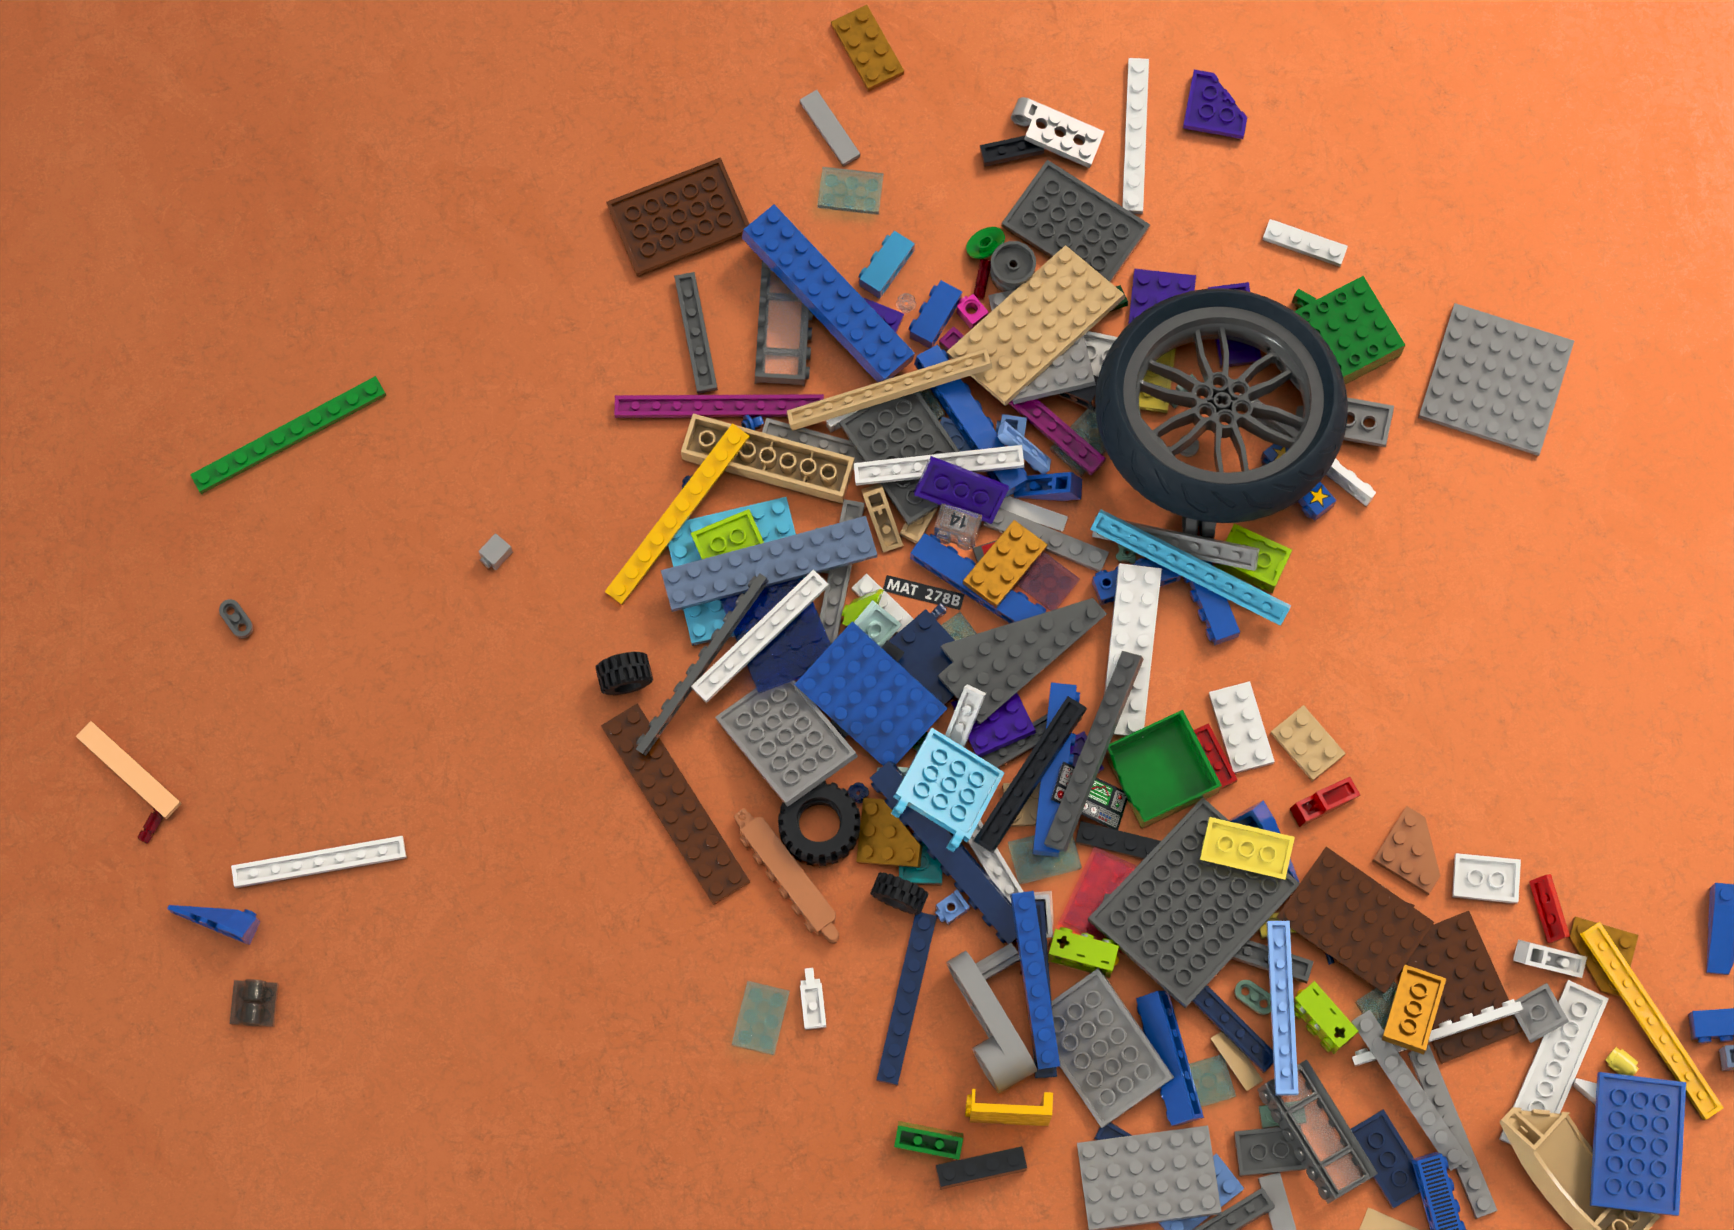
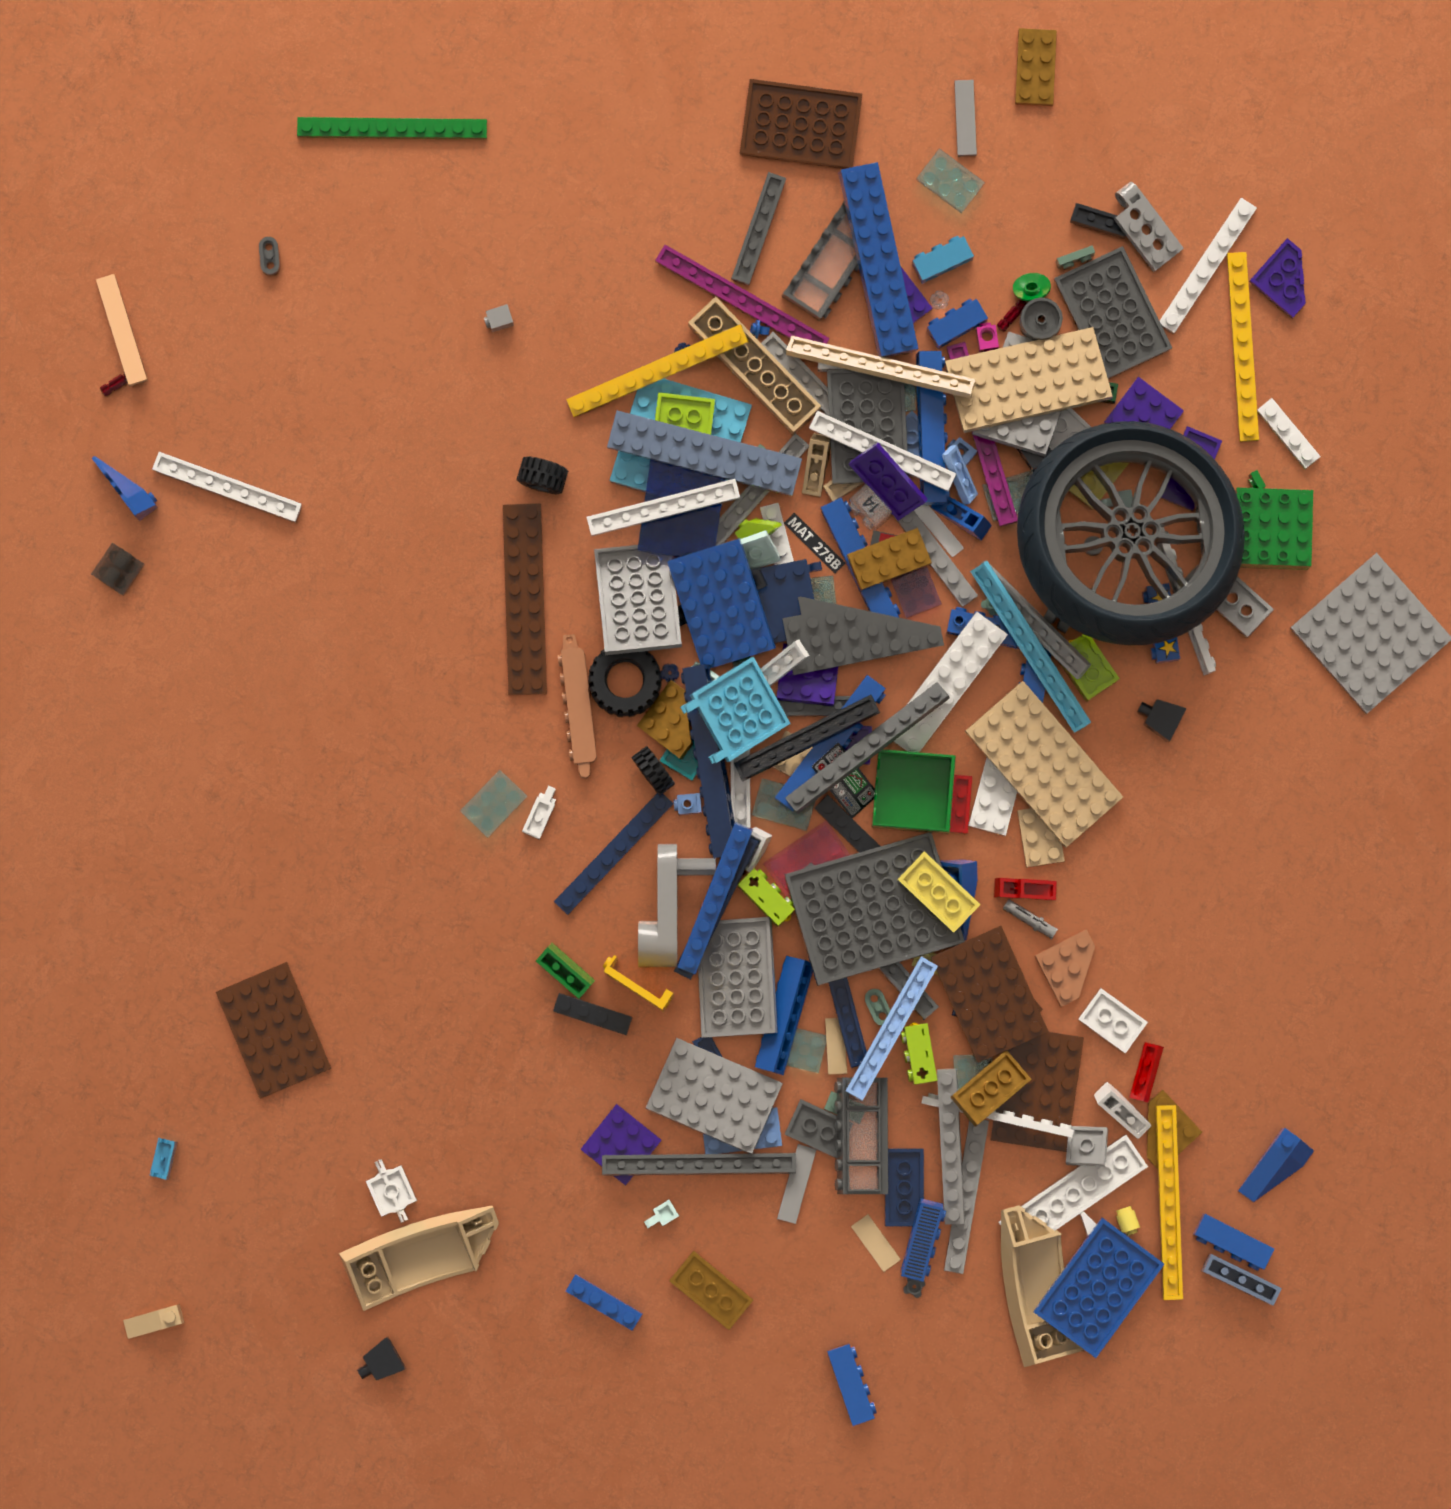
camera: 30 degrees right, 10 degrees up
dark grey plate [636,573,769,756] -> none
none -> tan plate [965,681,1123,848]
none -> light grey pin [1003,899,1058,940]
none -> sand green plate [1056,245,1095,270]
none -> black torso [1137,699,1186,743]
none -> yellow plate [1227,252,1259,442]

